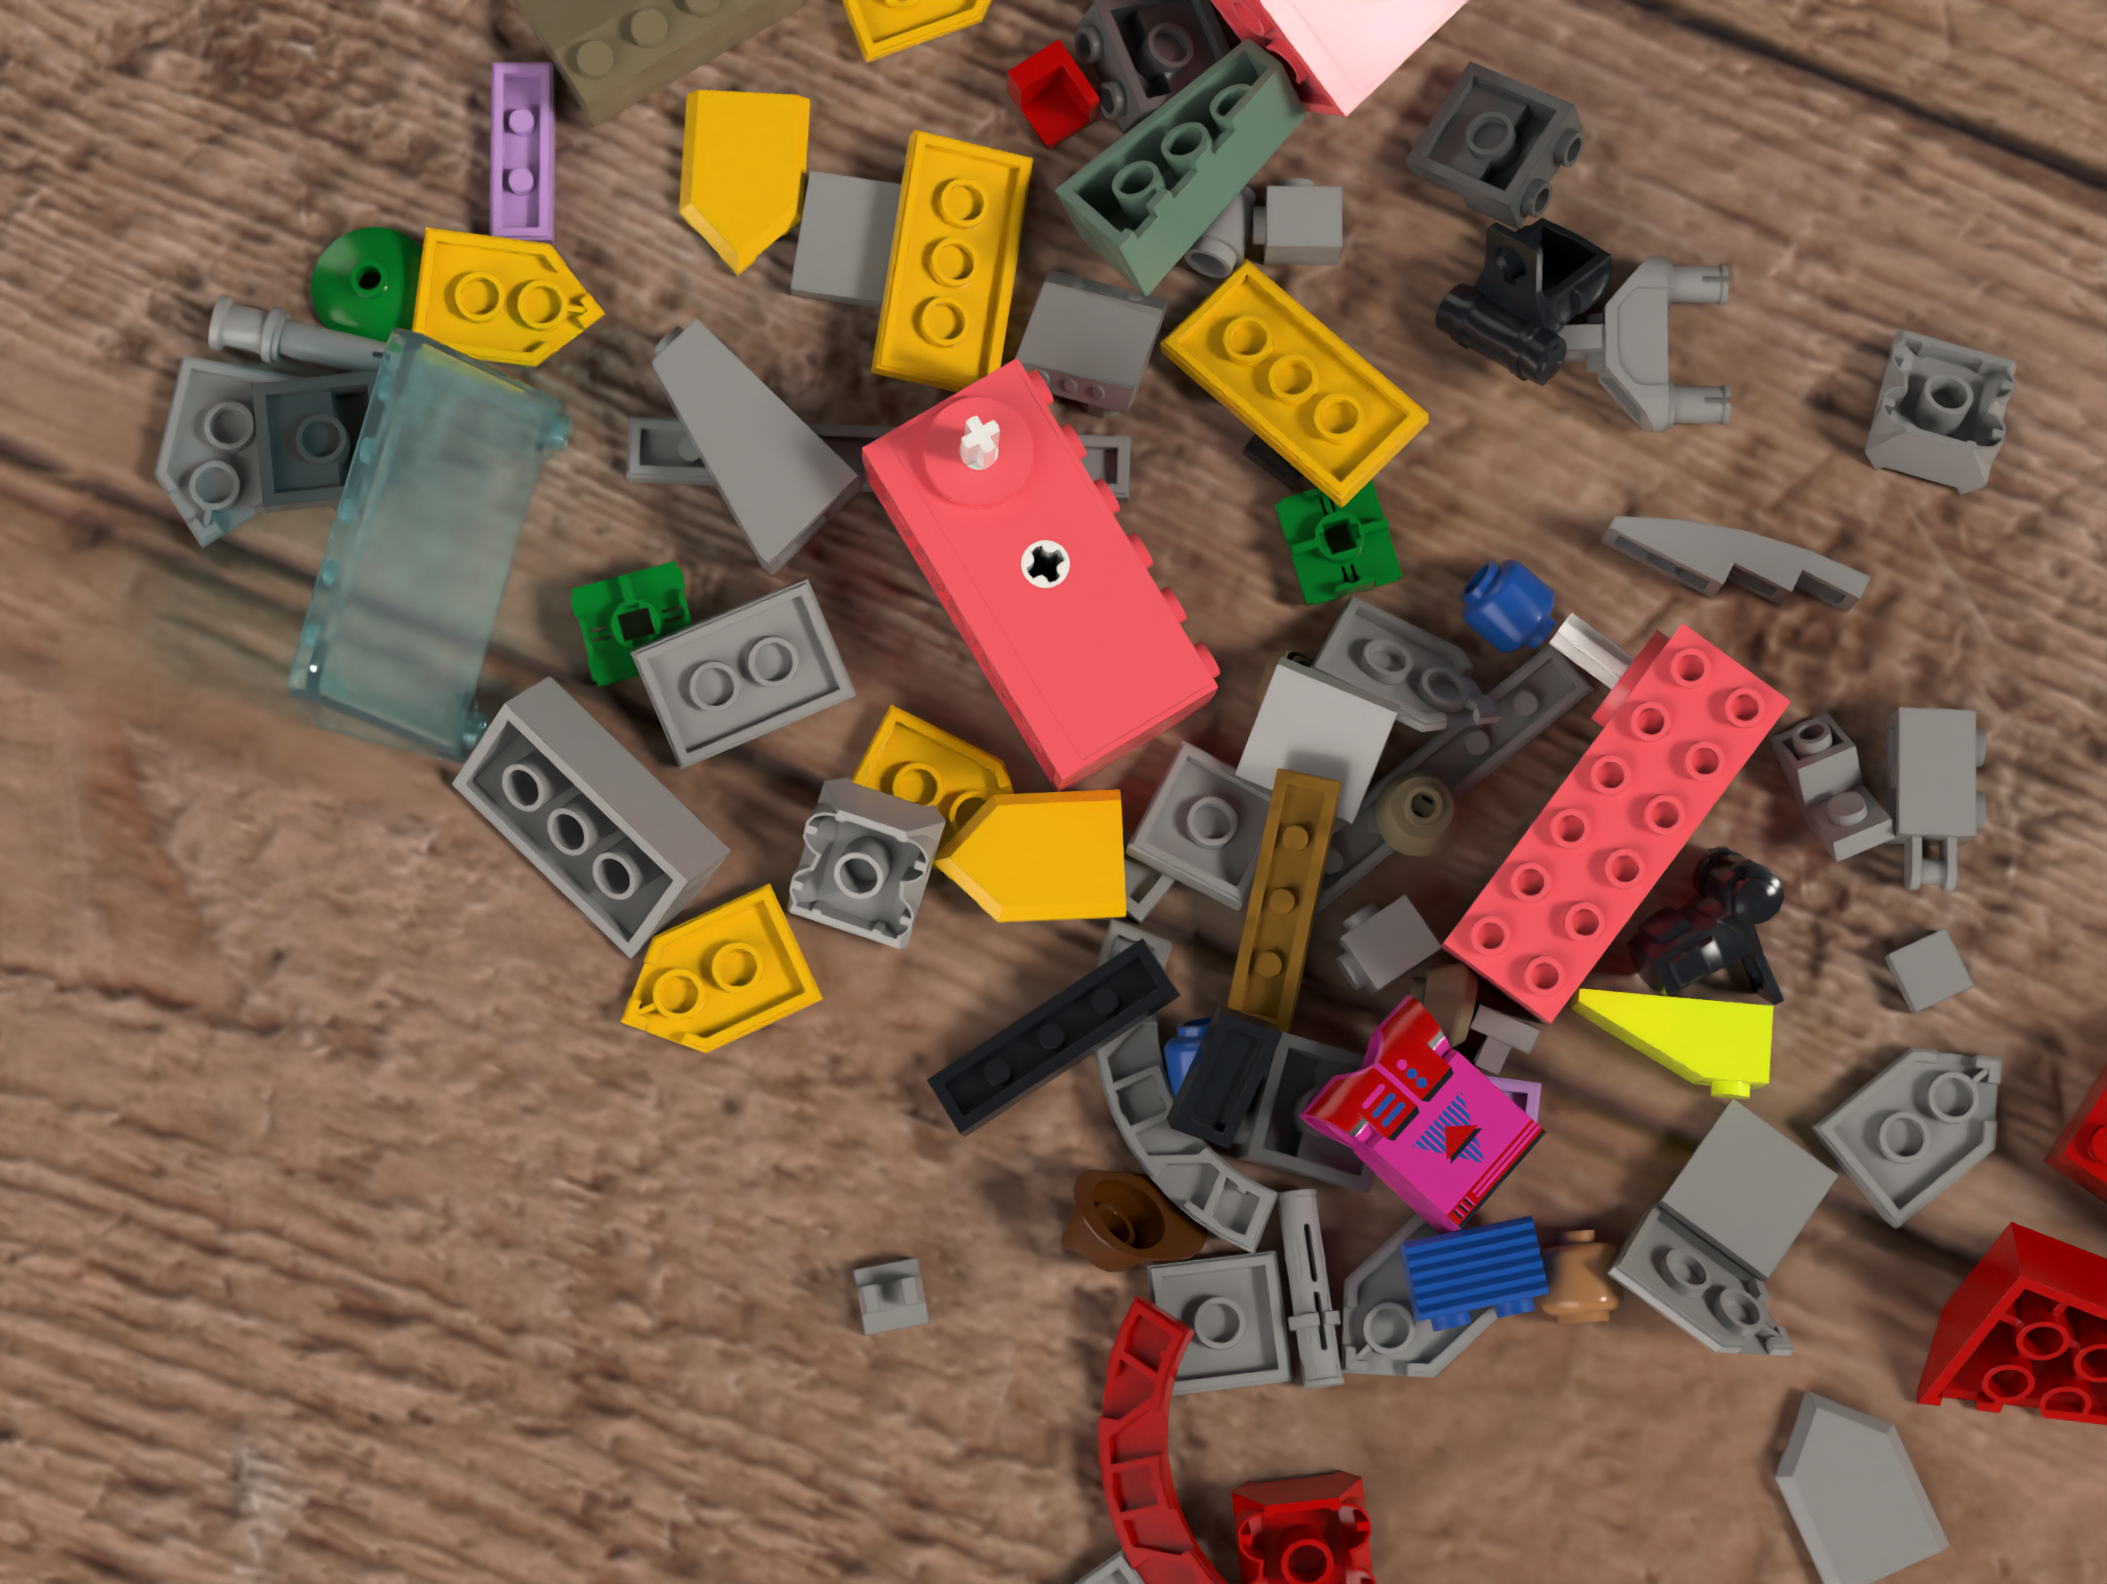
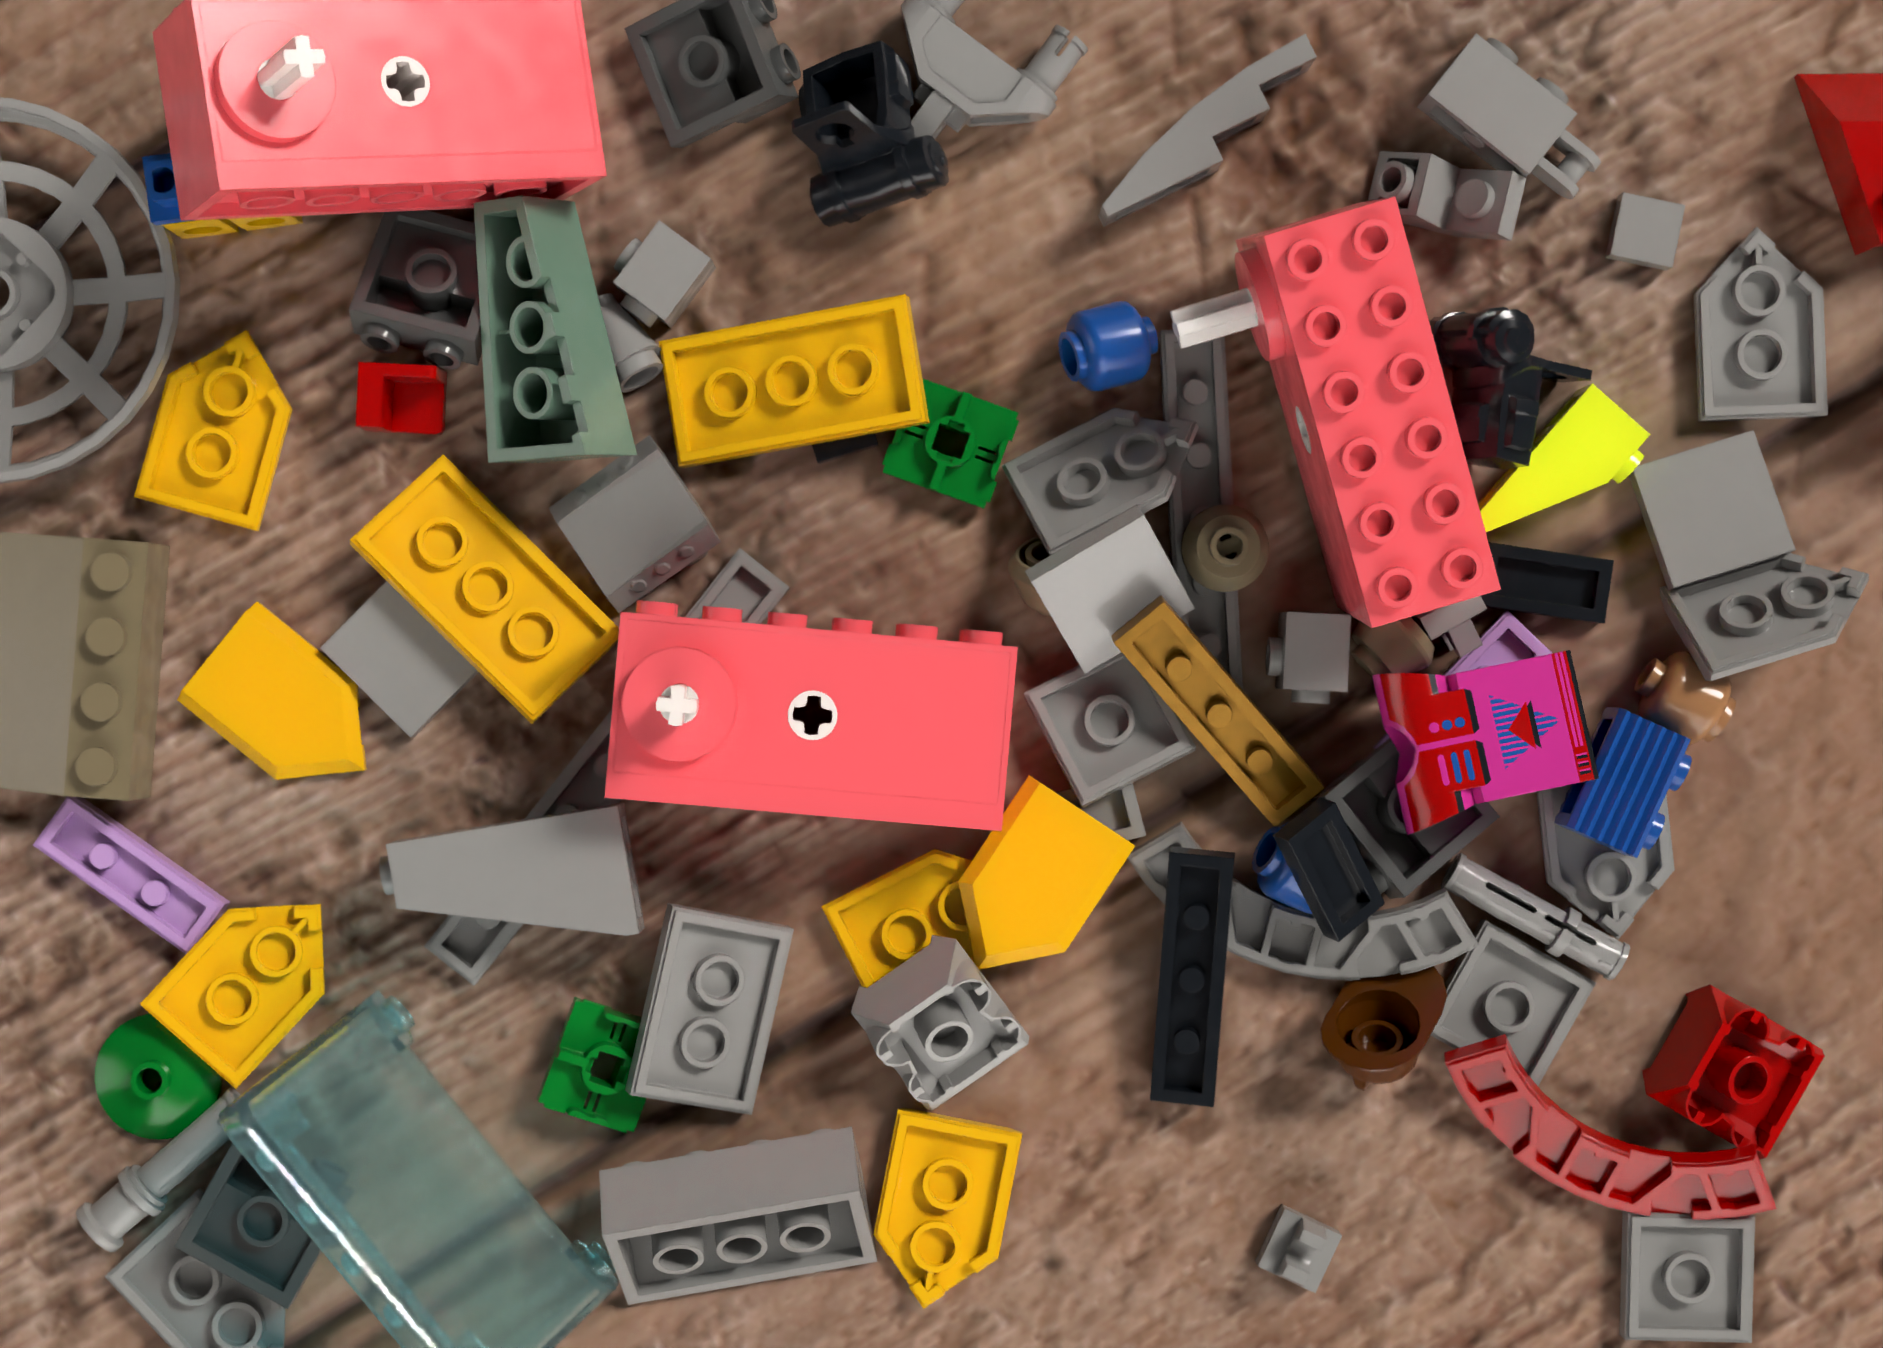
camera: 50 degrees left, 10 degrees up
none -> black tile [1481,542,1614,624]

